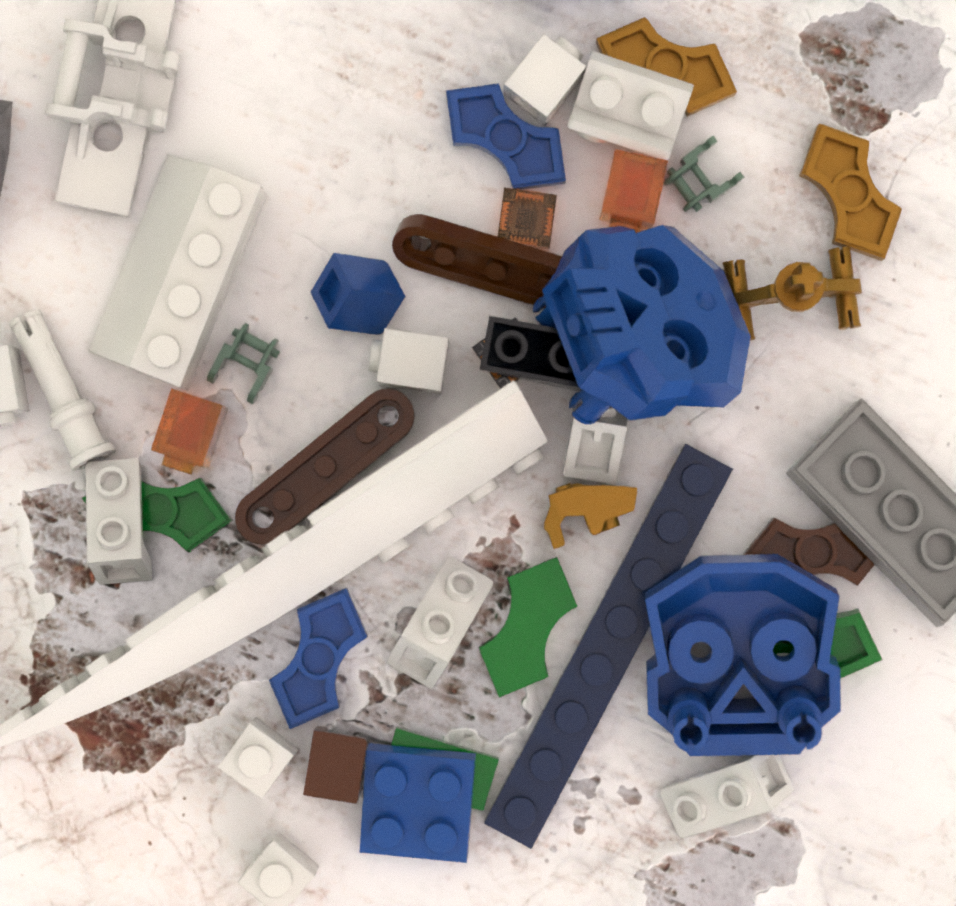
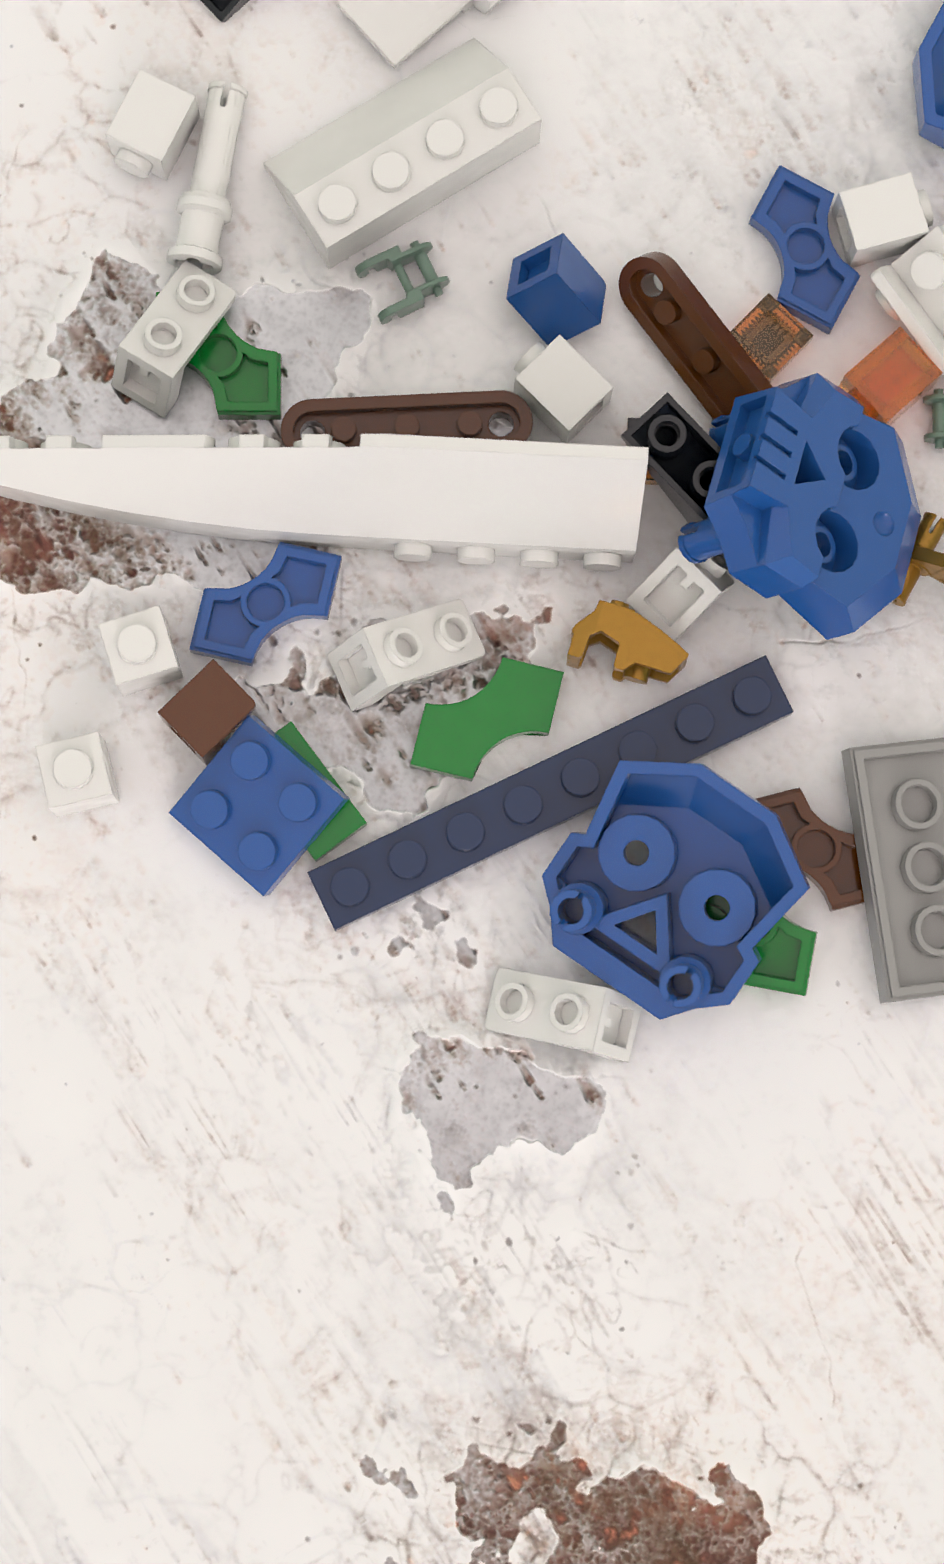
camera: 30 degrees right, 5 degrees down
clear orange brick [151,388,229,475] -> none

